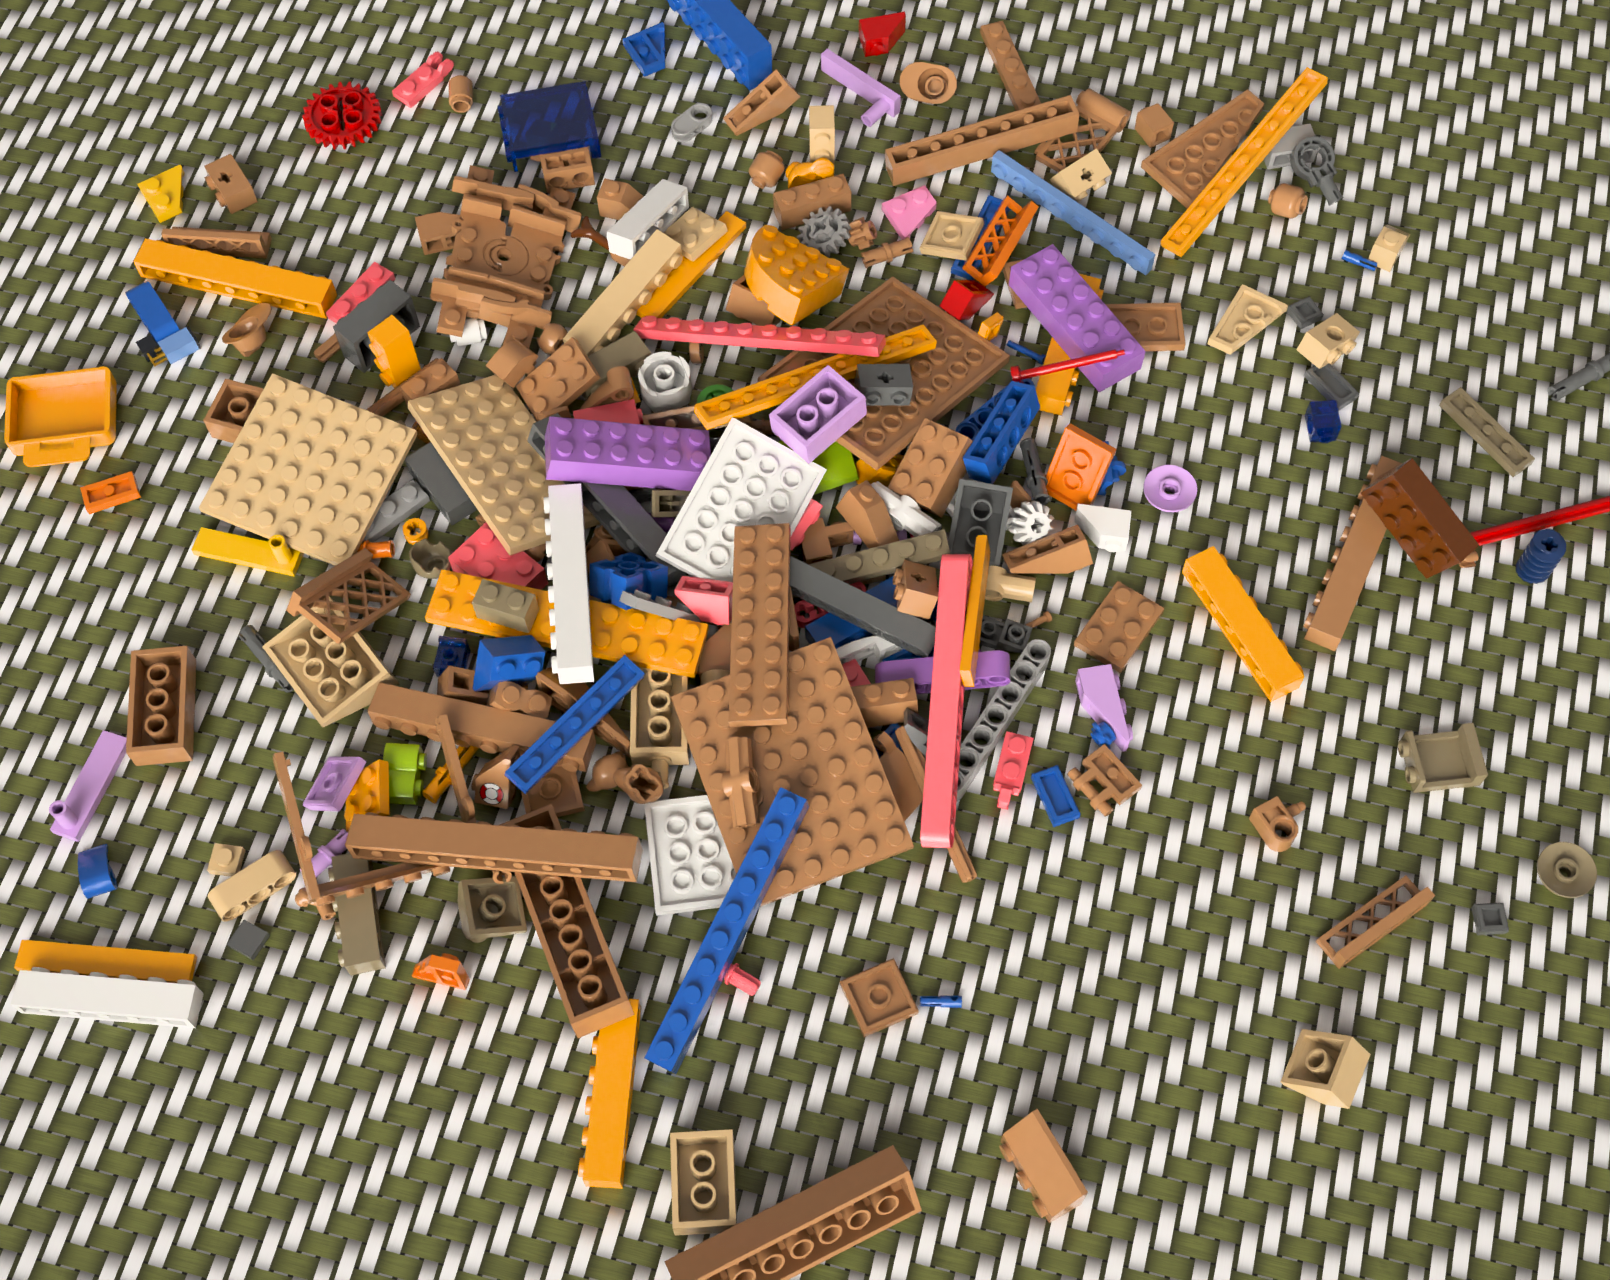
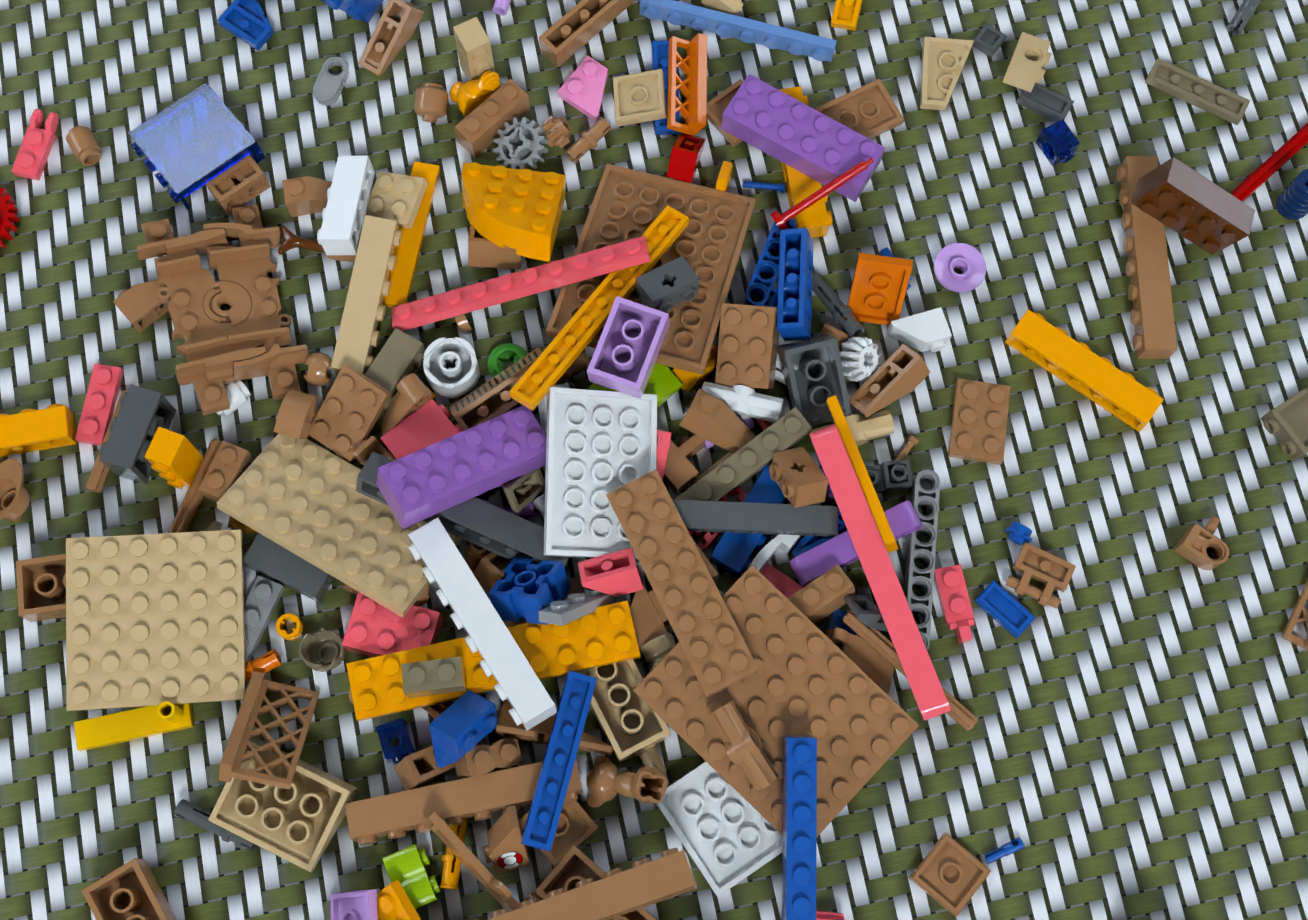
camera: 30 degrees left, 10 degrees up
lavender slope [1075,664,1133,752] -> none

